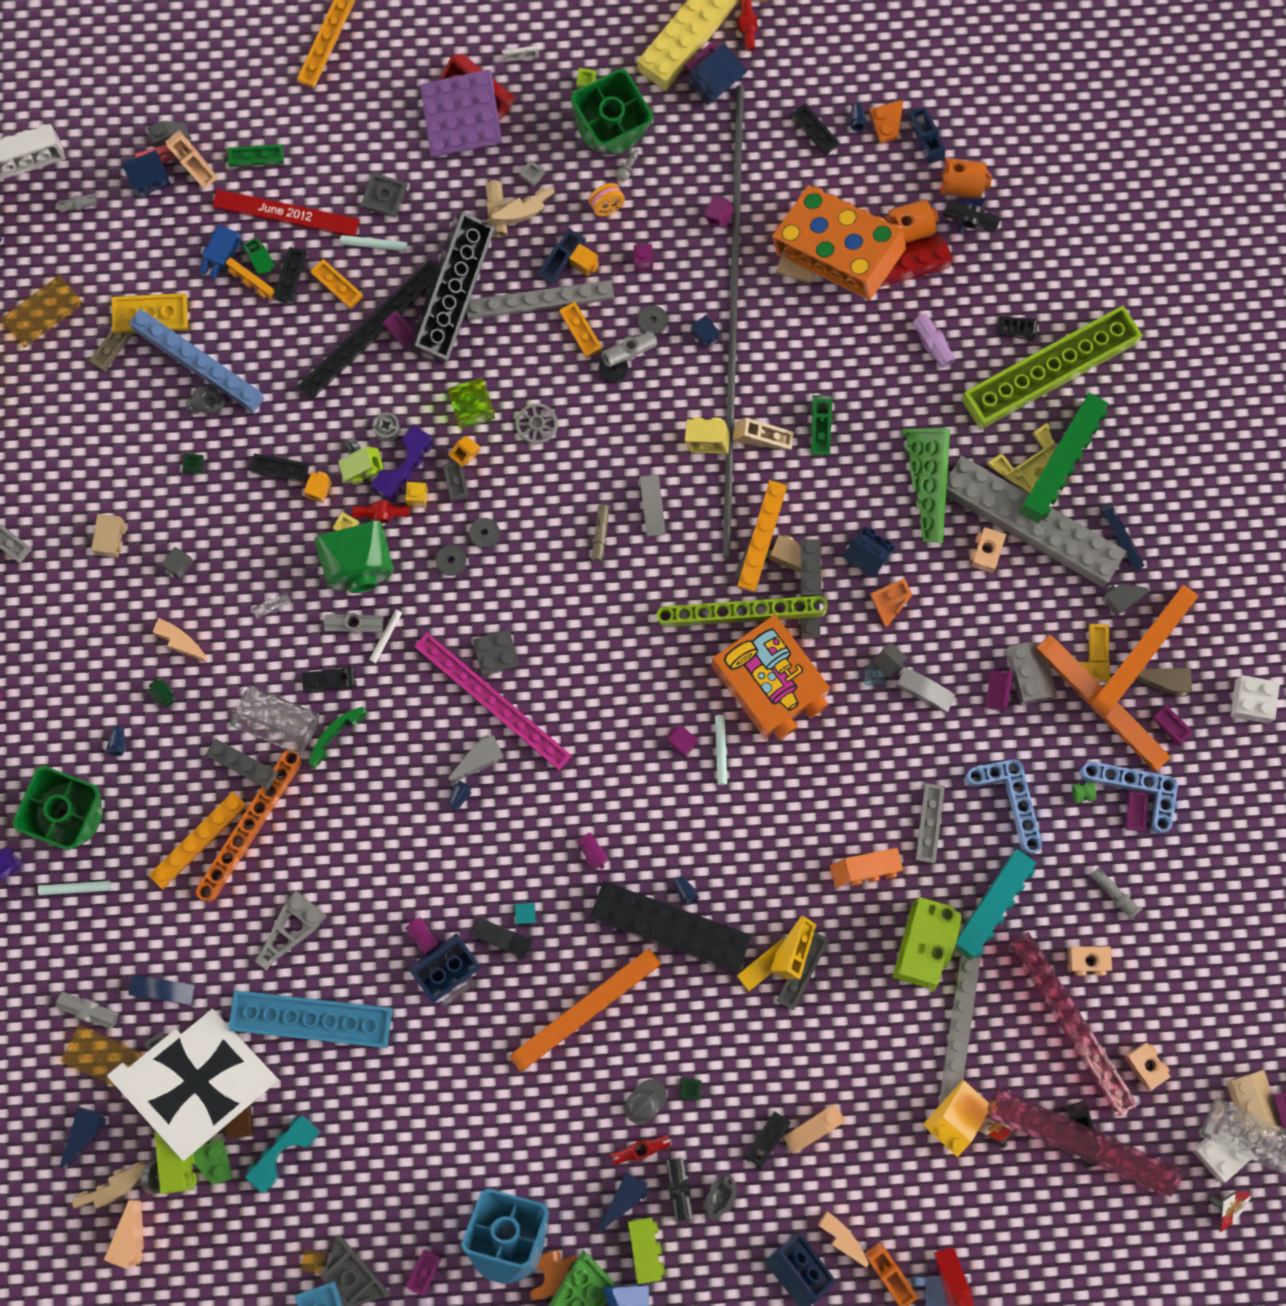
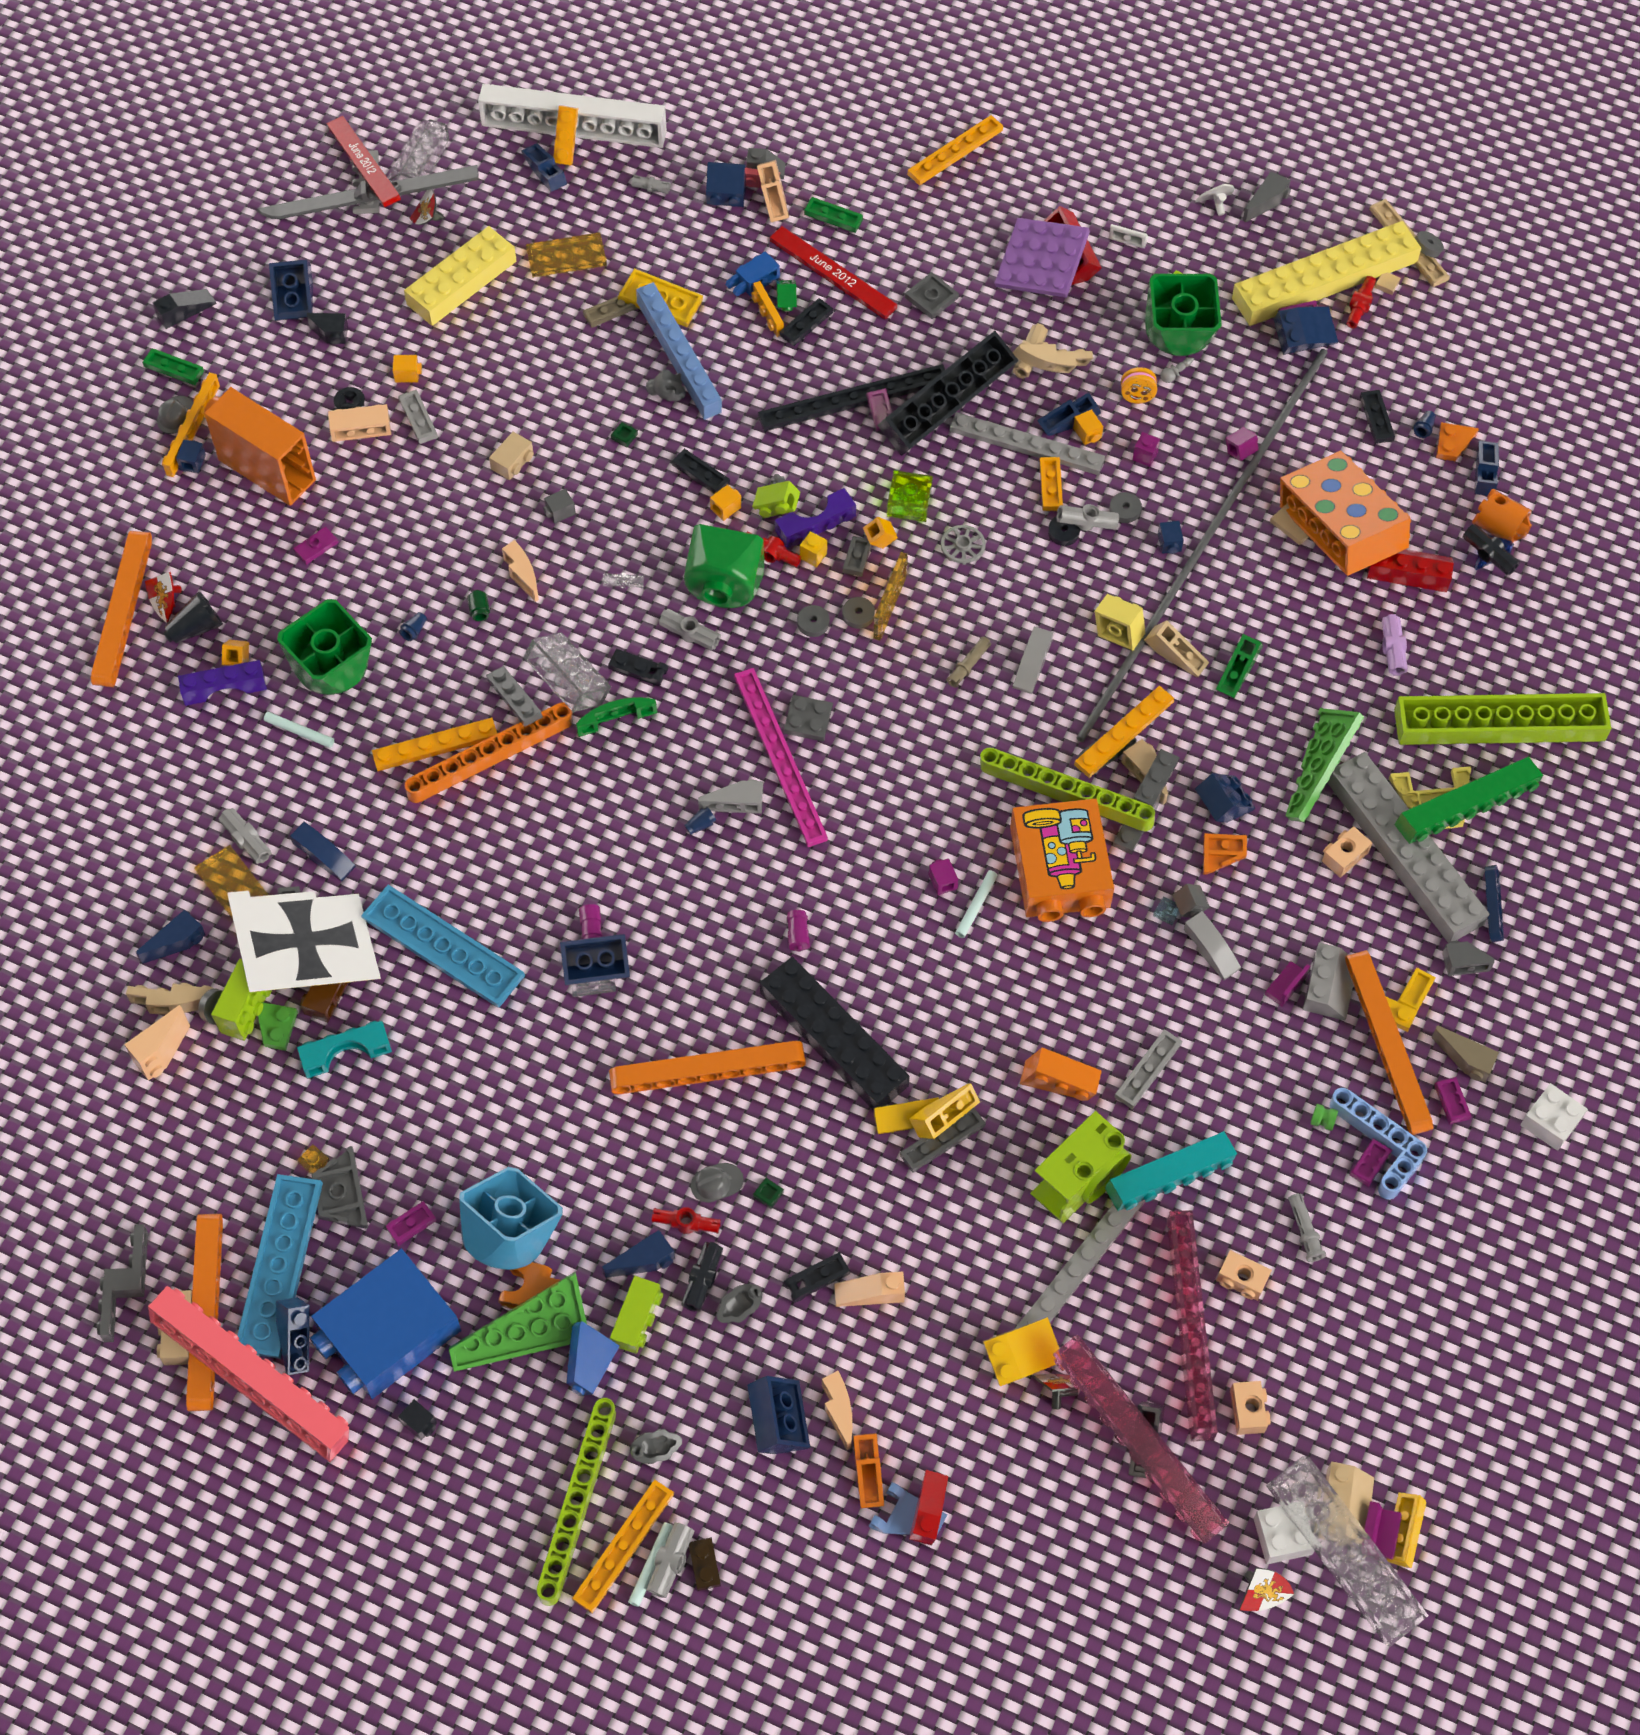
camera: 30 degrees right, 15 degrees down
light grey plate [255,891,327,970] -> none
light orange plate [310,259,363,309] -> none
light aqua piece [340,235,407,251] -> none
white bar [369,609,402,663] -> none
light grey wheel [372,412,400,442] -> none
black slope [472,918,533,960] -> none
teal tile [515,903,536,925] -> none
light grey plate [519,160,545,187] -> none
dark blue cone [673,875,699,906] -> none
orange cylinder [885,199,939,243] -> none
light blue beam [965,760,1042,855] -> none
black slope [997,317,1038,341] -> none
orange beam [1091,584,1199,717] -> none
none -> clear yellow tile [873,552,908,641]

